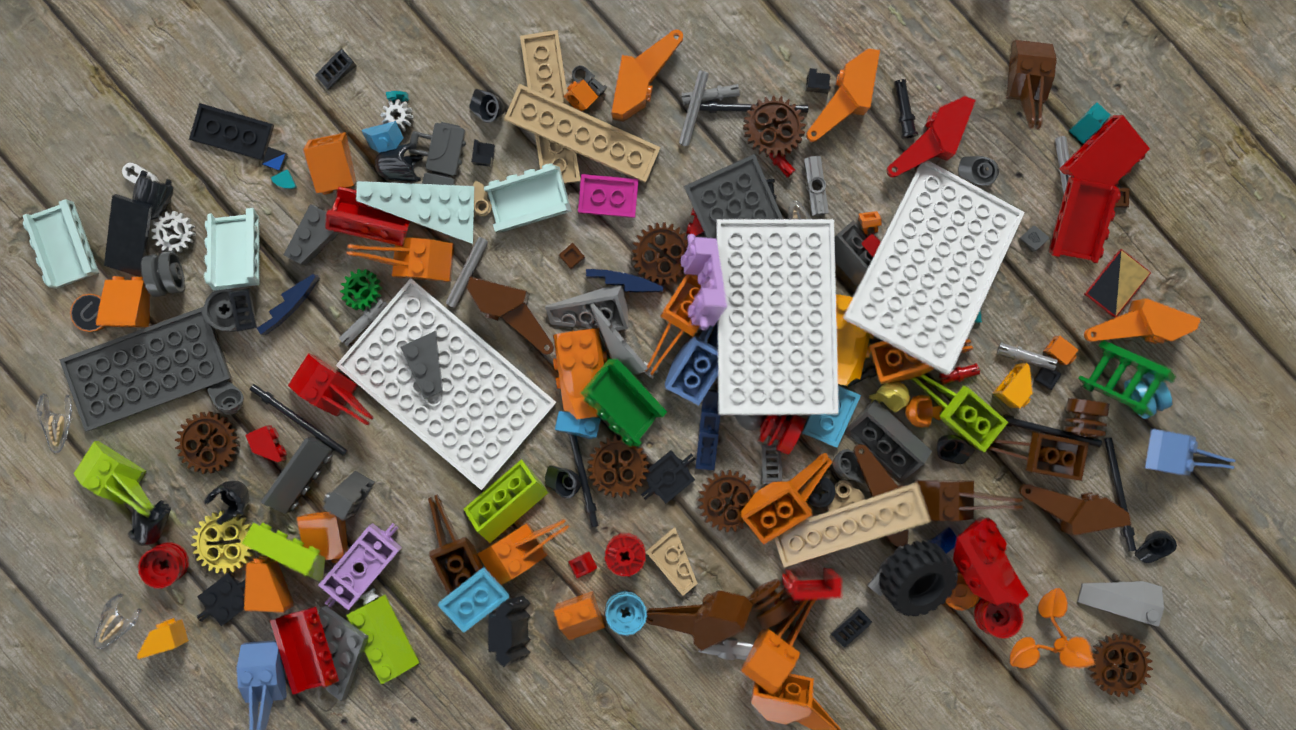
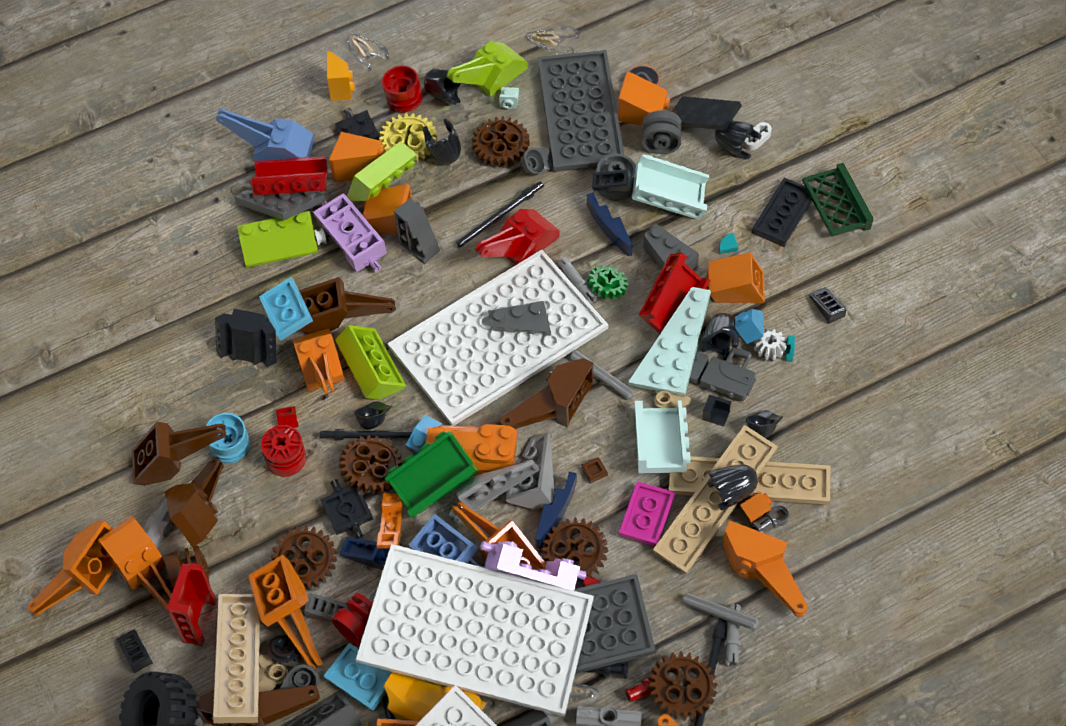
camera: 105 degrees right, 30 degrees down
light aqua panel [23,199,99,289] -> none
white gear [151,211,196,253] -> none
red slope [245,425,287,462] -> none
dark grey slope [261,437,333,514] -> none
black tile [262,147,288,172] -> none
orange slope [347,238,454,282] -> none
orange slope [554,591,605,640] -> none
tan wing [646,526,698,596] -> none
none -> reddish brown slope [132,421,226,486]
none -> orange slope [377,493,403,548]
none -> light aqua bracket [499,87,519,109]
none -> black hair [708,464,758,510]
none -> dark green fence [802,163,874,237]

